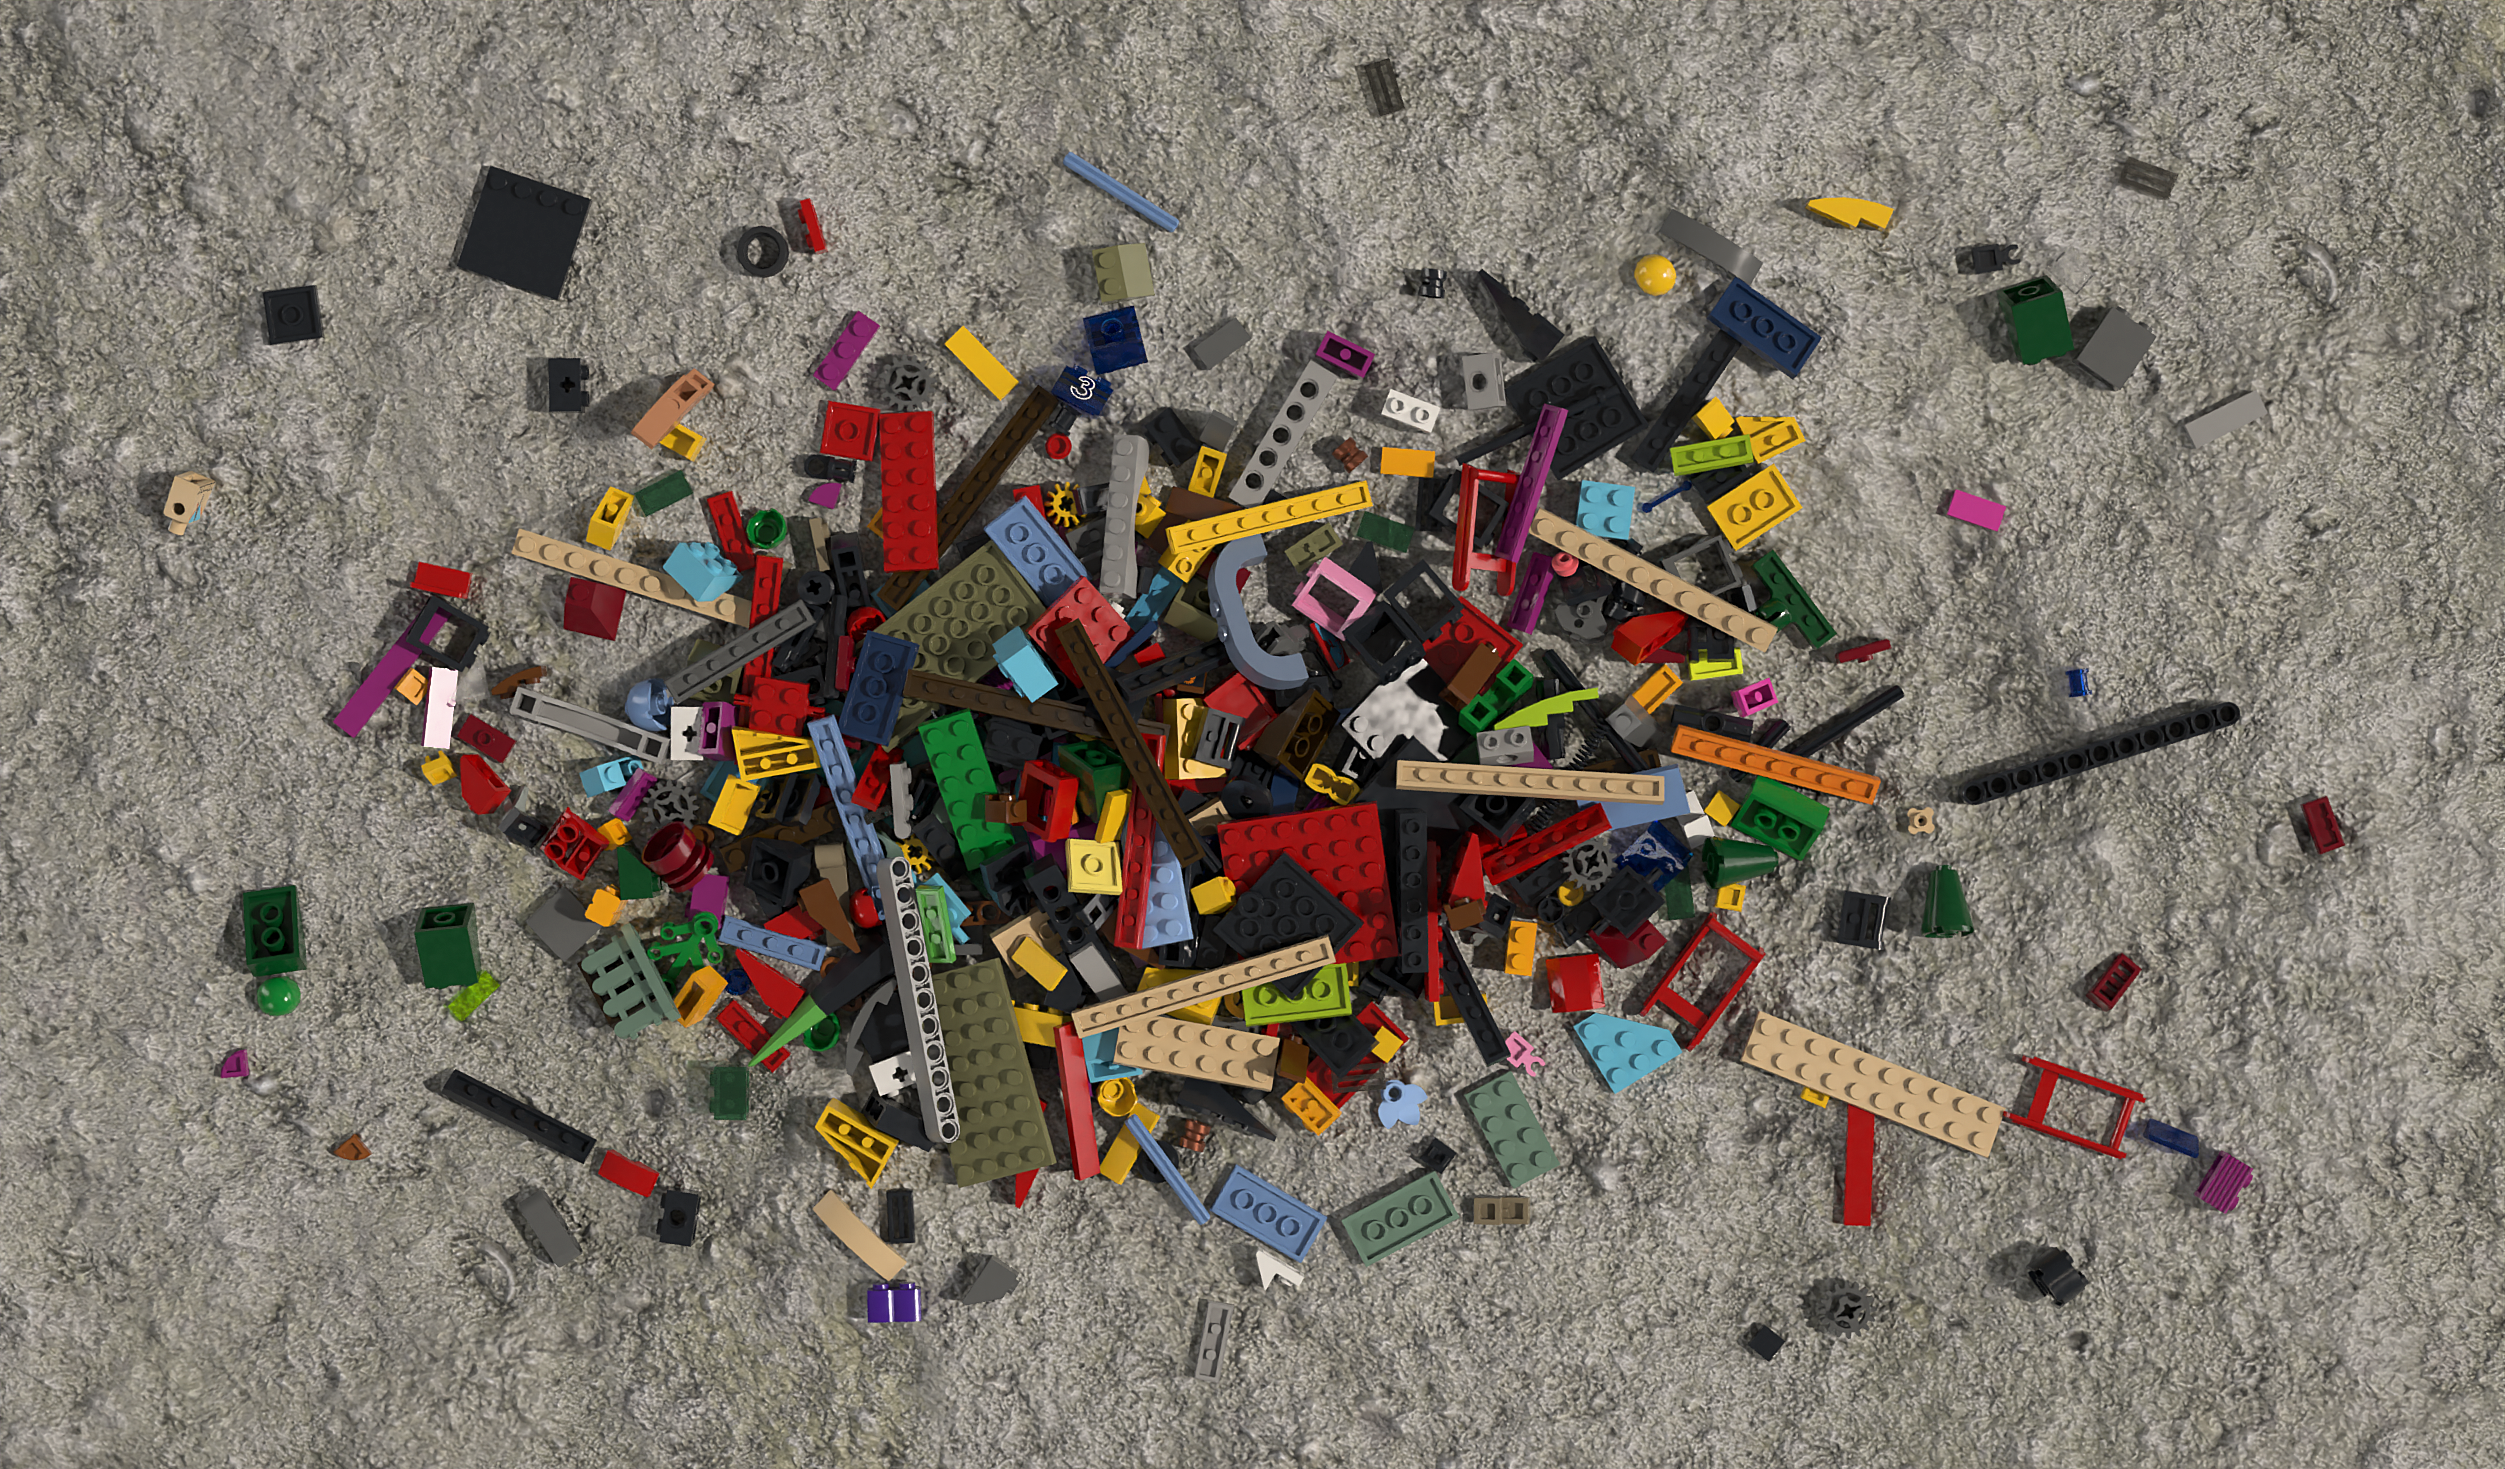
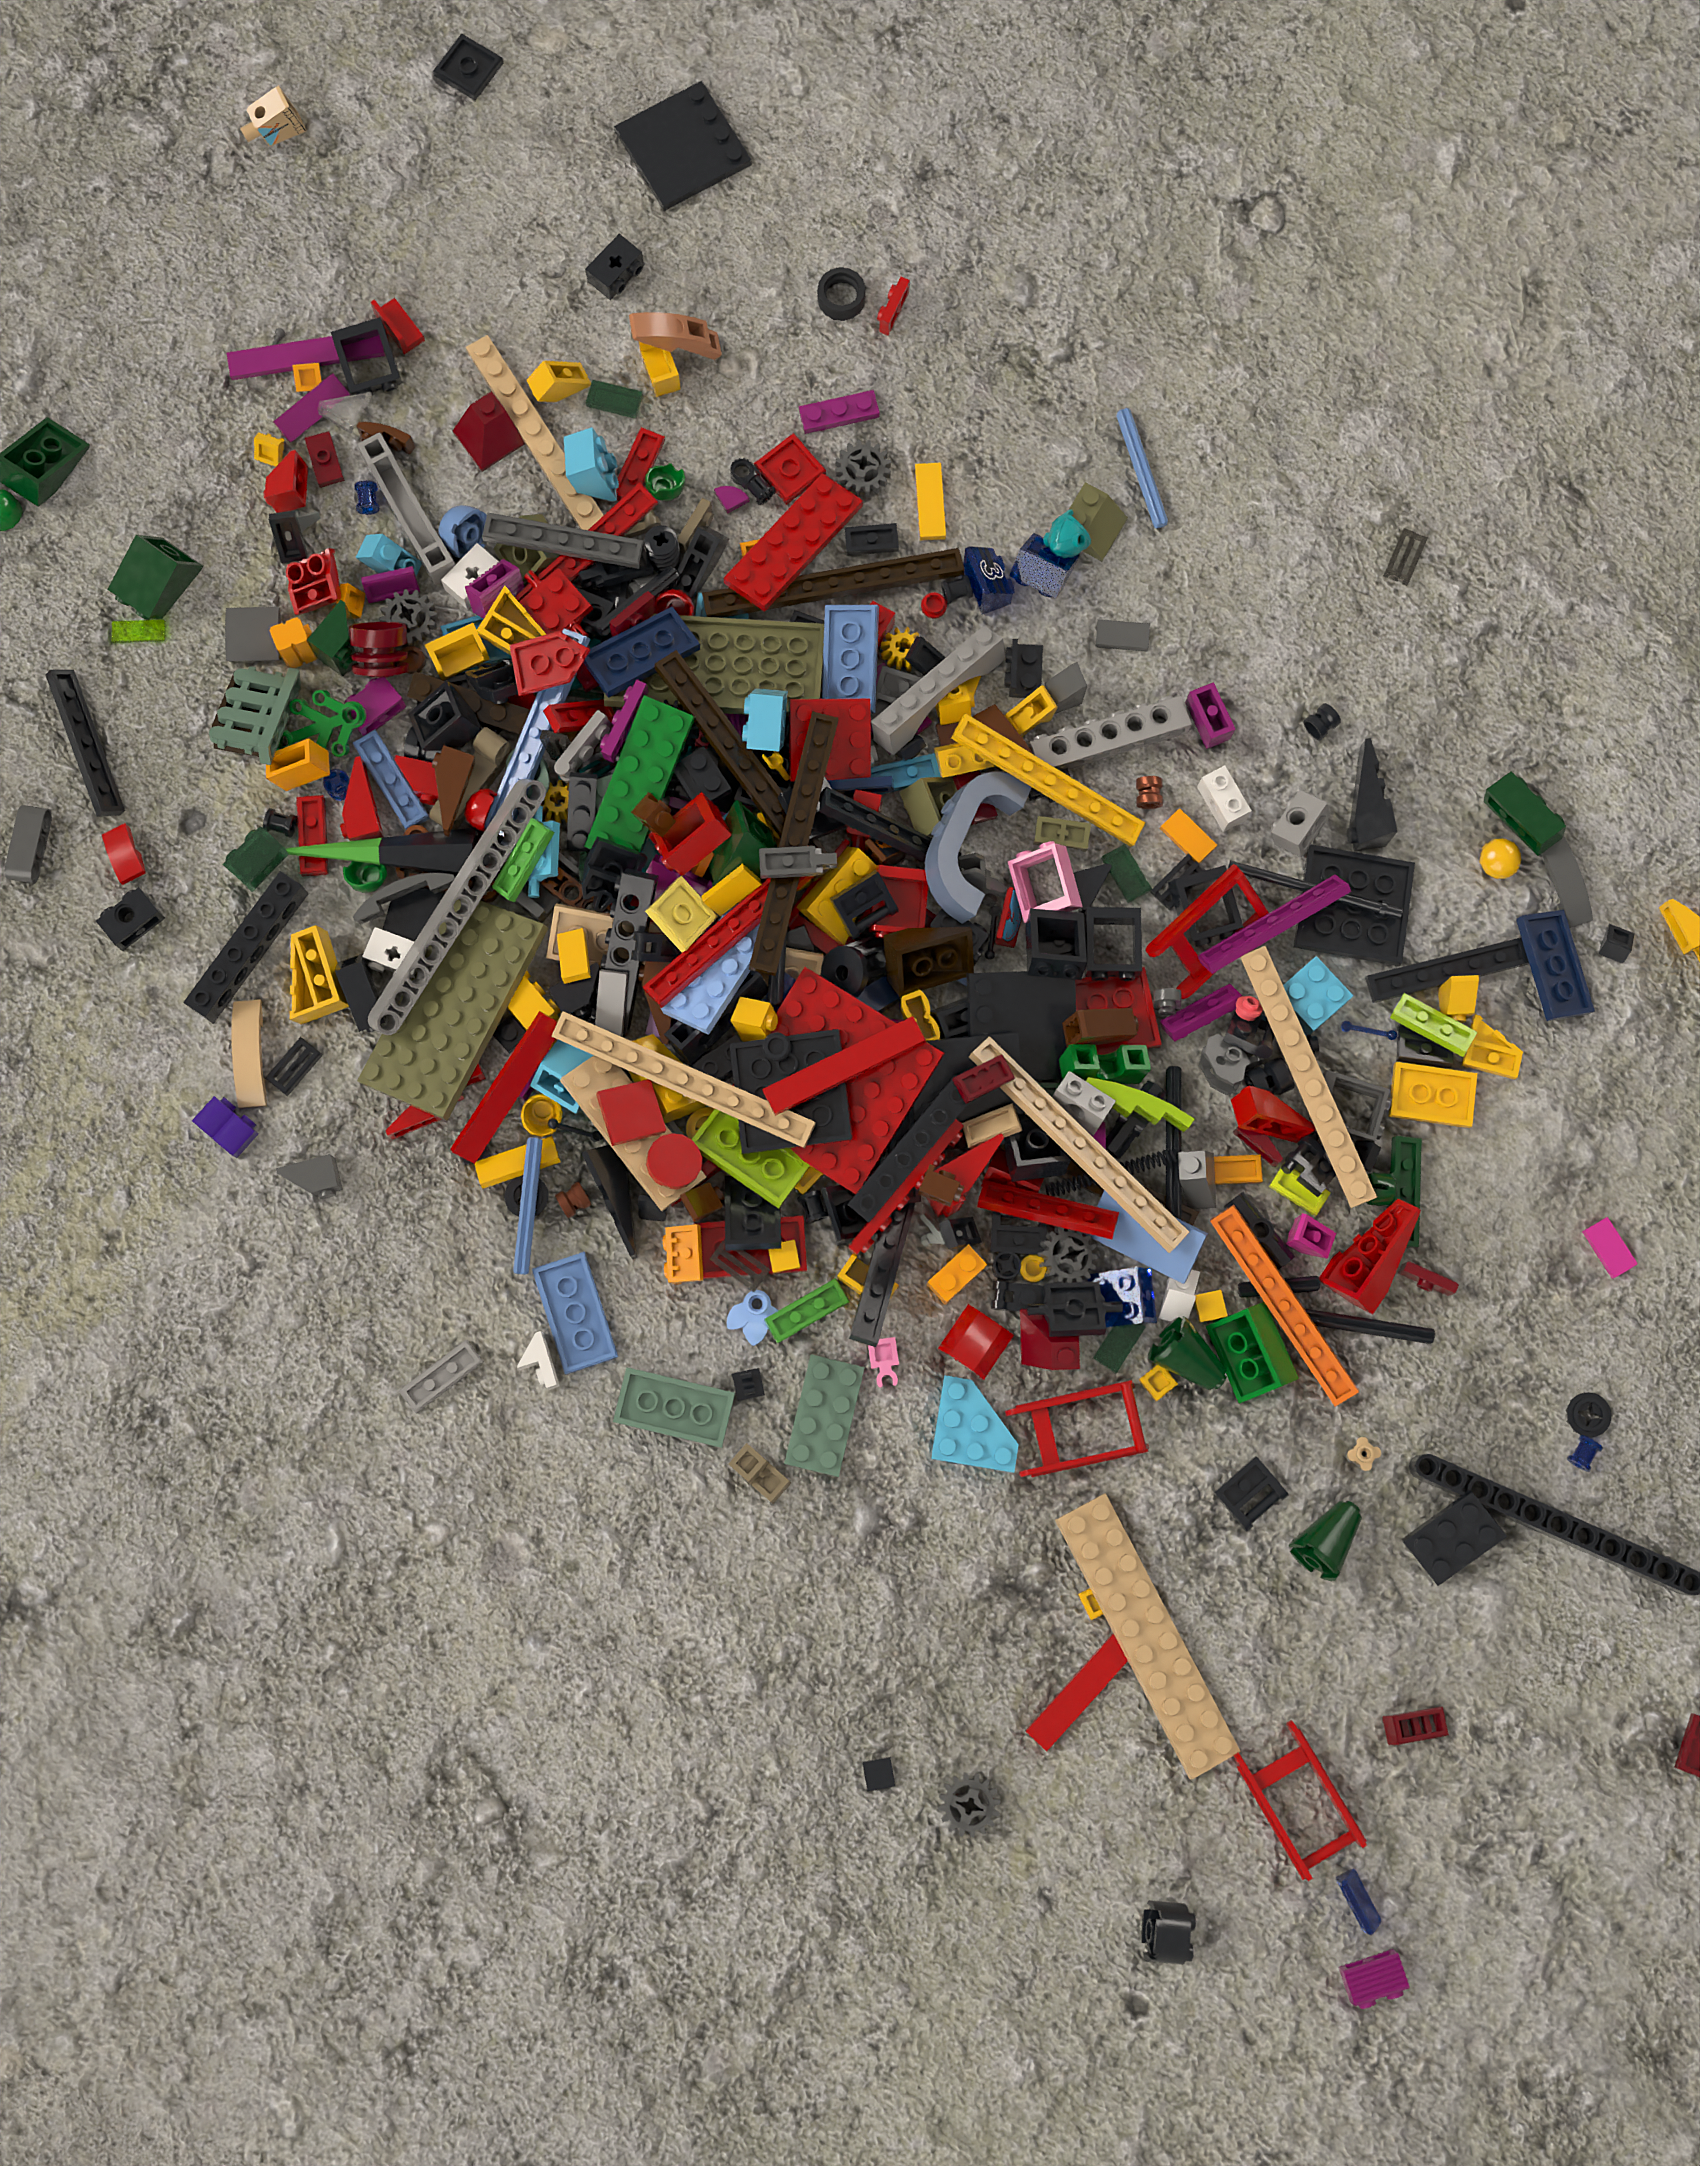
camera: 45 degrees right, 10 degrees down
none -> black brick [183,871,309,1024]
none -> black bush [263,808,297,838]
none -> clear blue bush [354,480,380,515]
none -> red tile [509,631,590,697]
none -> black hinge [548,1119,602,1142]
none -> red tile [596,1079,666,1146]
none -> magenta plate [600,680,649,763]
none -> red tile [646,1133,702,1189]
none -> dark grey hinge [759,846,837,879]
none -> yellow hand [762,751,790,781]
none -> red tile [762,1016,926,1116]
none -> bright green tile [764,1278,850,1344]
none -> black plate [845,523,899,556]
none -> dark red plate [952,1054,1015,1104]
none -> tan tile [962,1103,1022,1150]
none -> teal helmet [1043,509,1091,558]
none -> dark grey plate [1154,988,1181,1015]
none -> red wedge [1319,1199,1421,1314]
none -> black plate [1402,1489,1507,1586]
none -> dark green brick [1483,771,1566,856]
none -> black gear [1565,1392,1612,1437]
none -> black slope [1599,924,1635,963]

